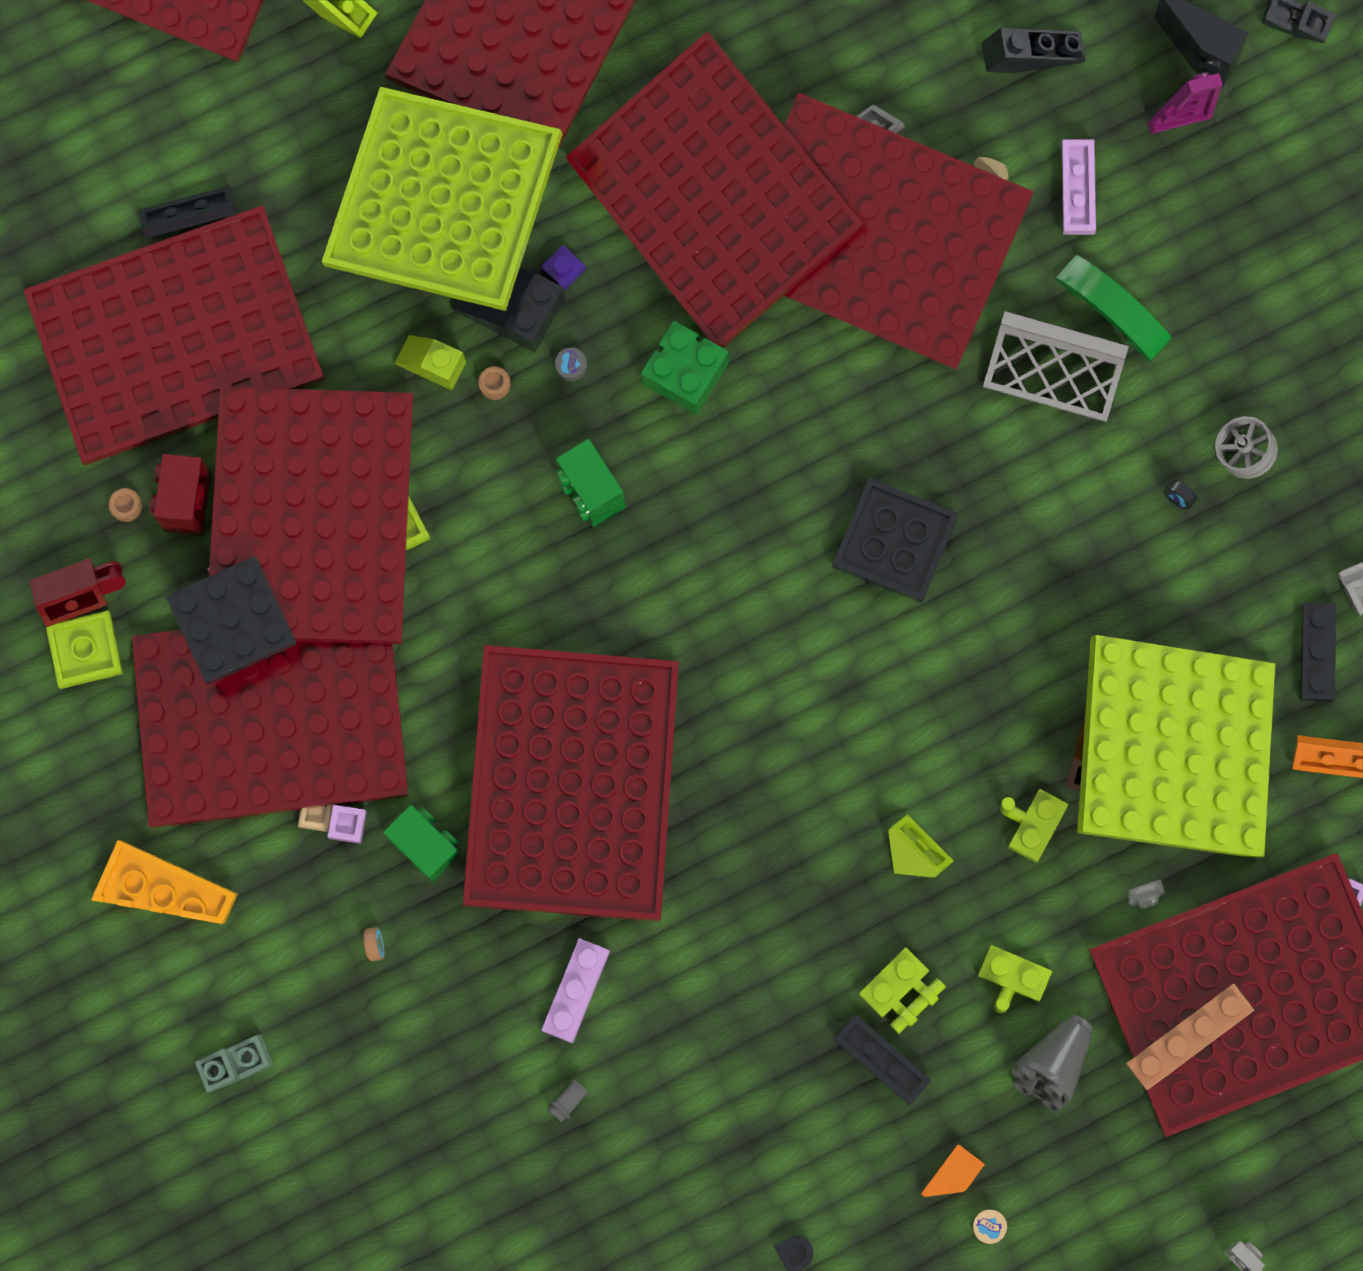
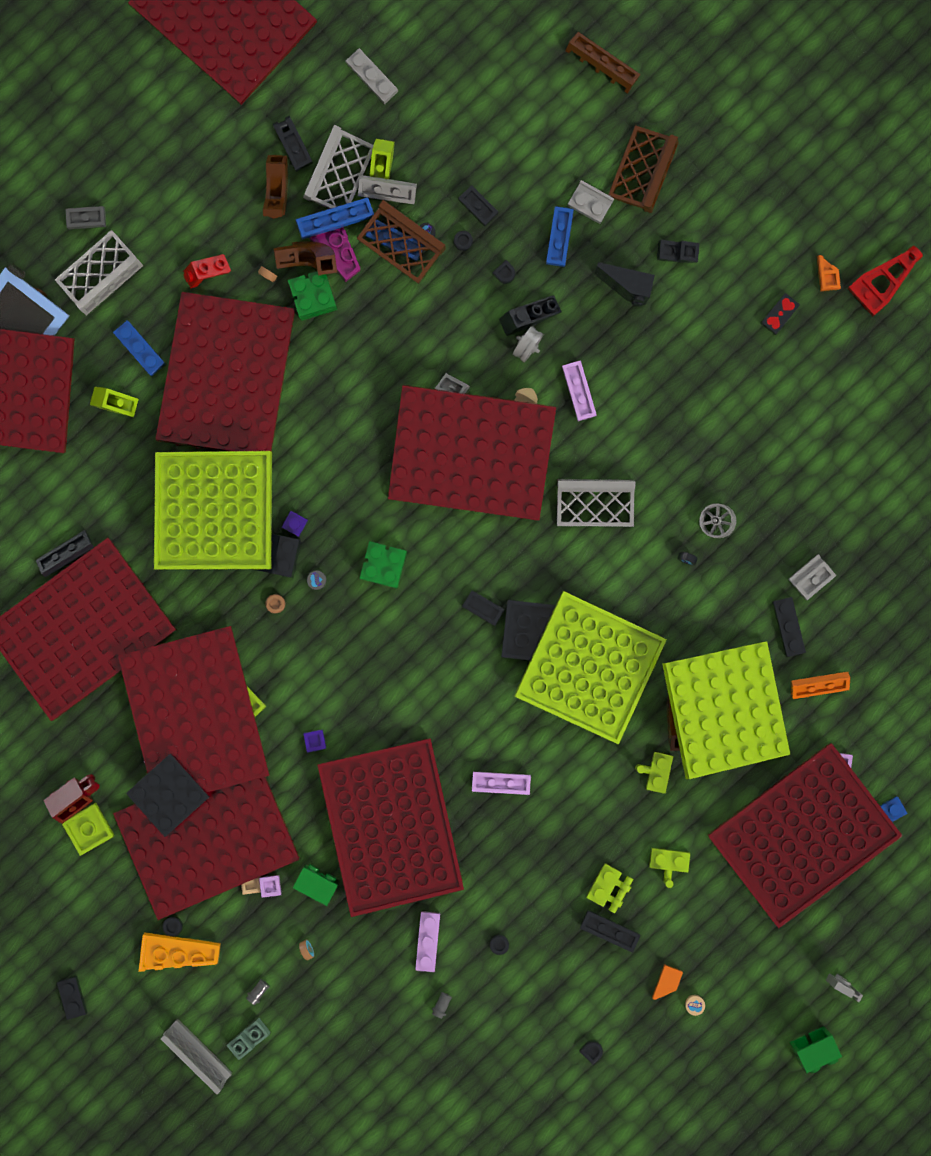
camera: 25 degrees left, 10 degrees up
medium nougat tile [108,488,142,522] -> none
dark red brick [150,454,211,536] -> none
lime slope [395,335,466,390] -> none
green piece [555,439,626,527] -> none
dark red plate [565,32,865,348] -> none
lime slope [888,814,953,878] -> none
dark grey cone [1011,1015,1093,1112] -> none
green slope [1055,255,1172,362] -> none
clear plate [1126,879,1165,909] -> none
nougat plate [1126,984,1254,1091] -> none
magenta wing [1147,73,1223,134] -> none
none -> light grey fence [161,1019,232,1094]
none -> black tile [163,916,183,937]
none -> dark grey pin [246,979,270,1005]
none -> dark purple plate [304,729,327,752]
none -> black tile [462,590,505,626]
none -> lavender plate [472,771,531,795]
none -> black tile [490,934,509,955]
none -> light grey wheel [512,326,544,363]
none -> lime plate [514,591,667,744]

